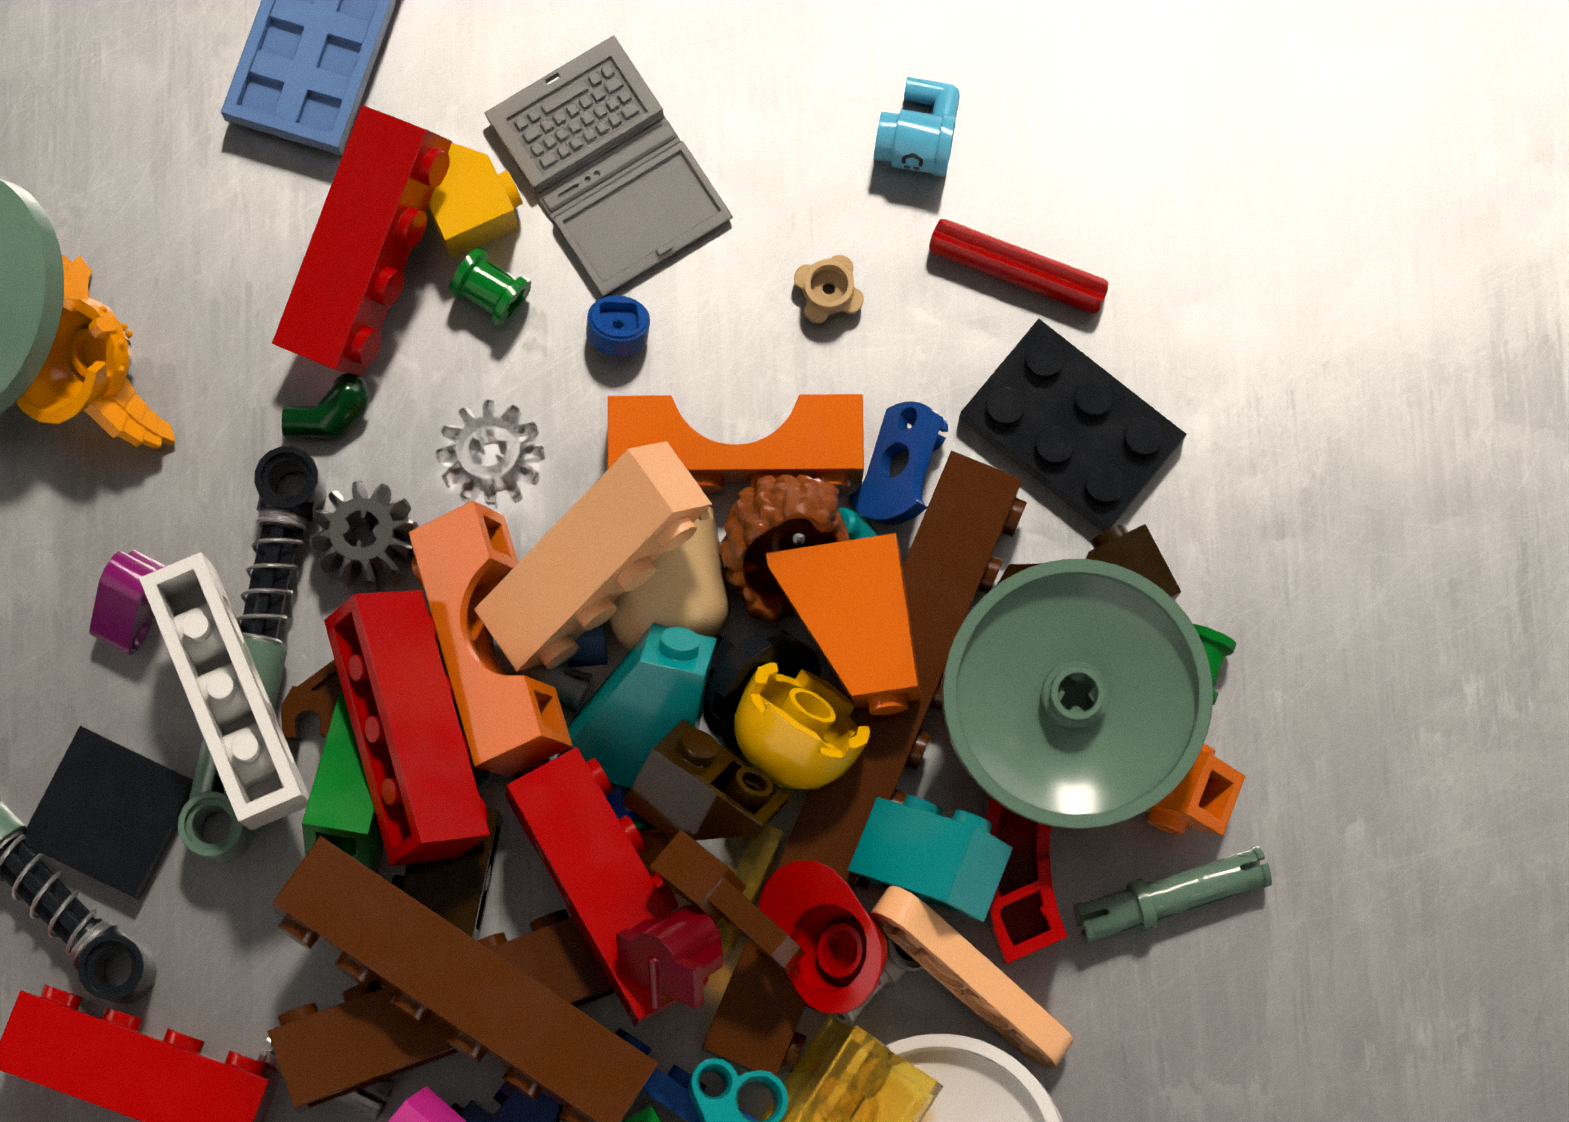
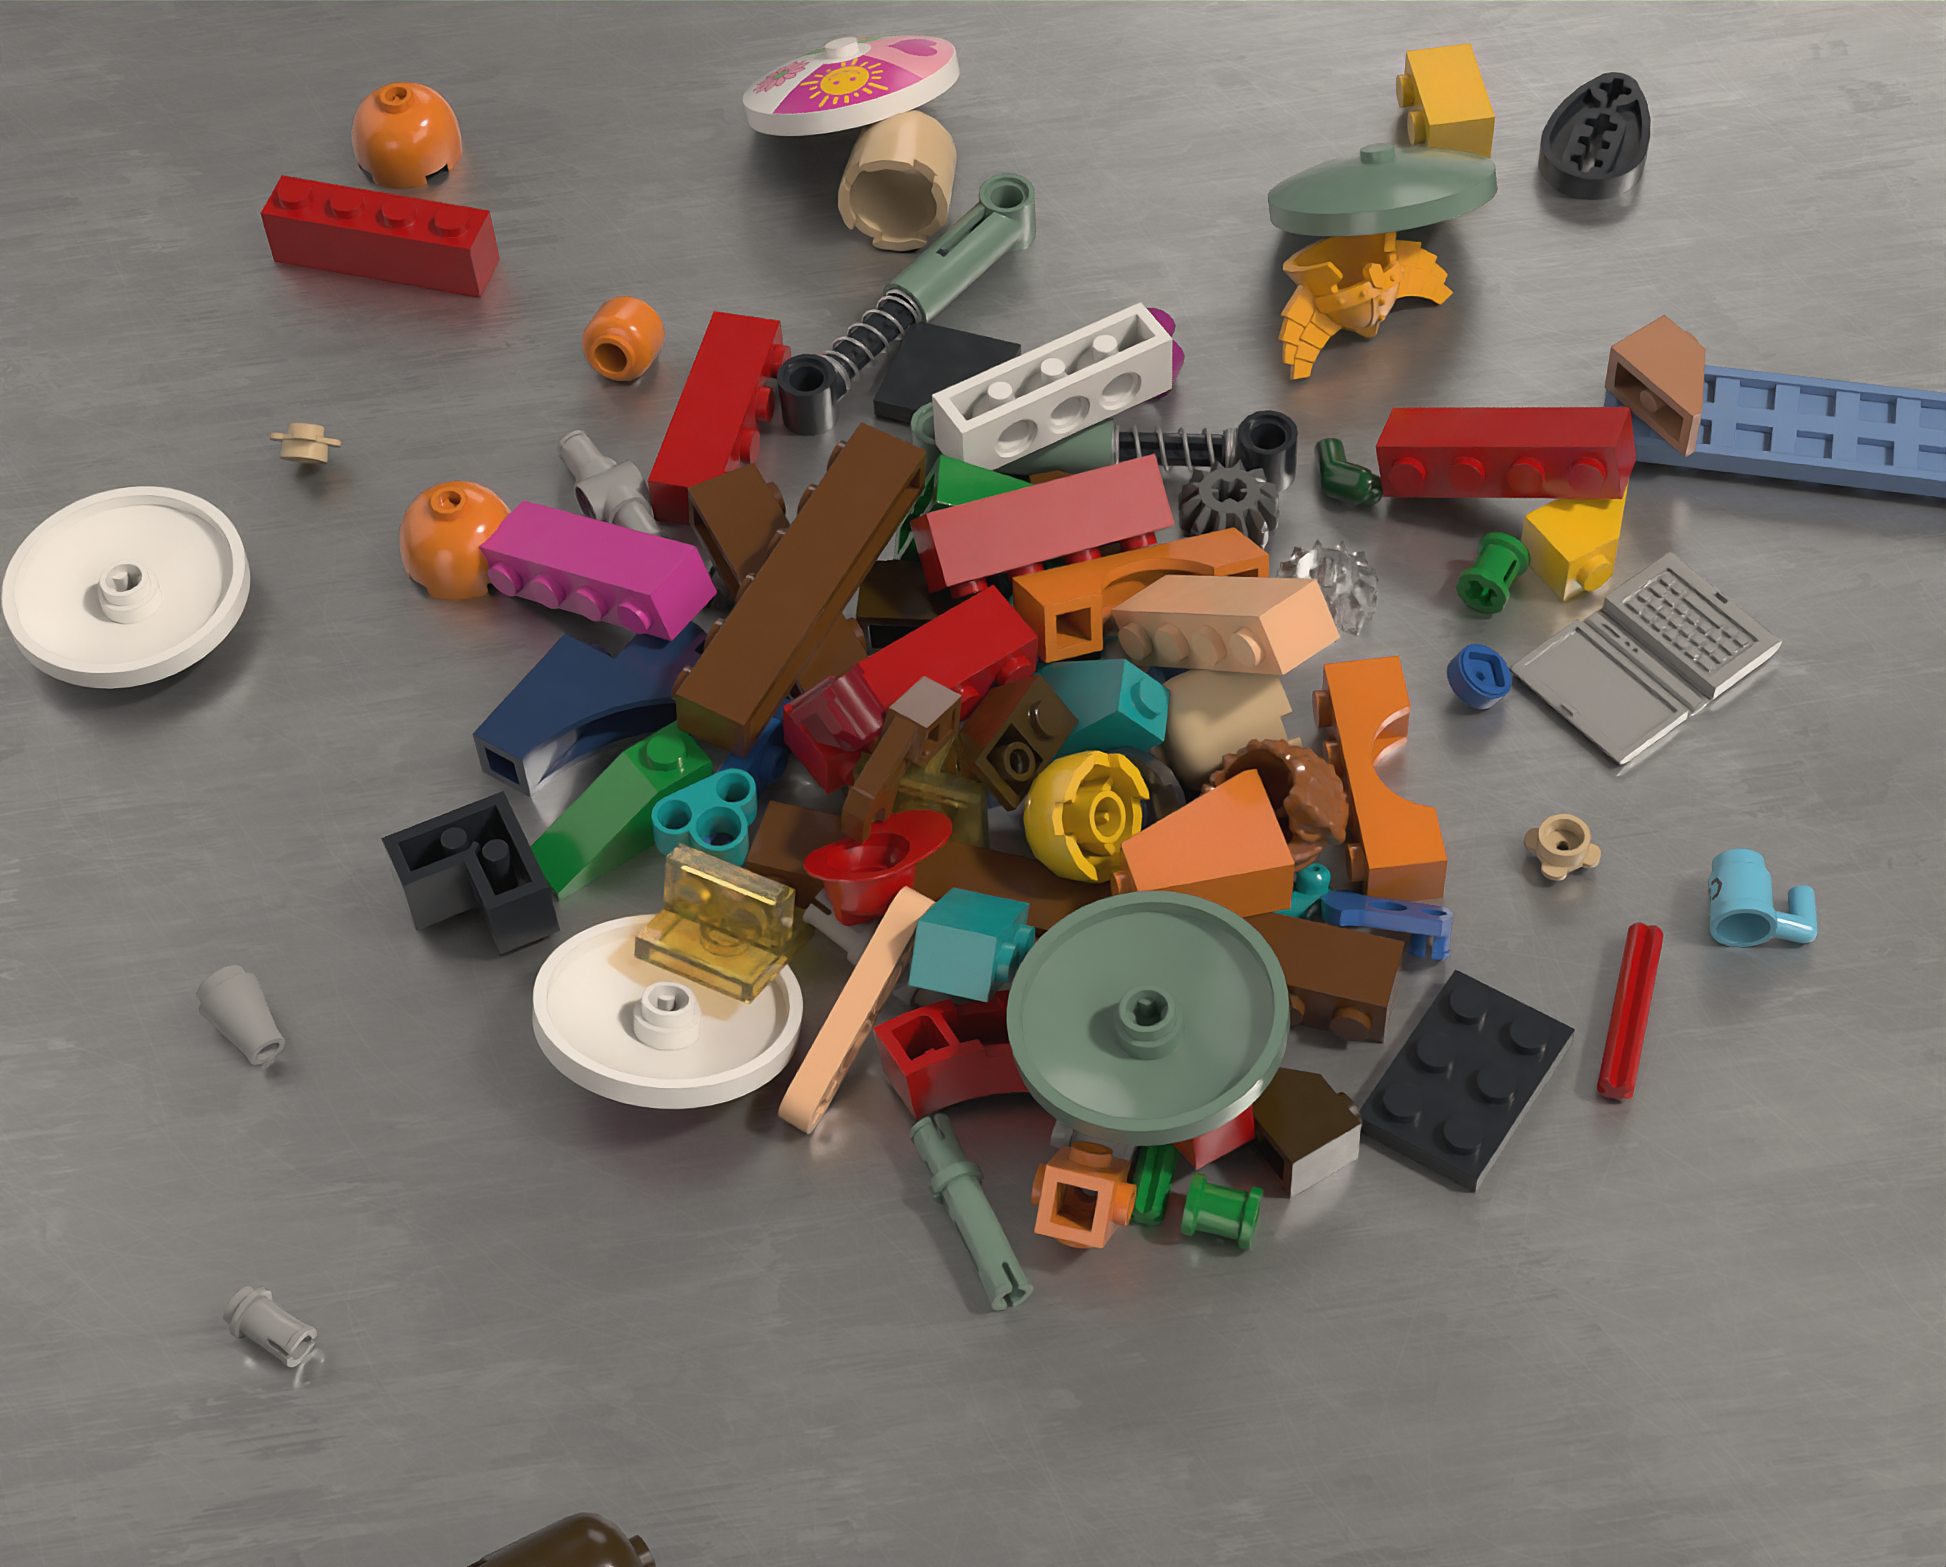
camera: 90 degrees right, 25 degrees down
none -> nougat slope [1604,315,1706,458]

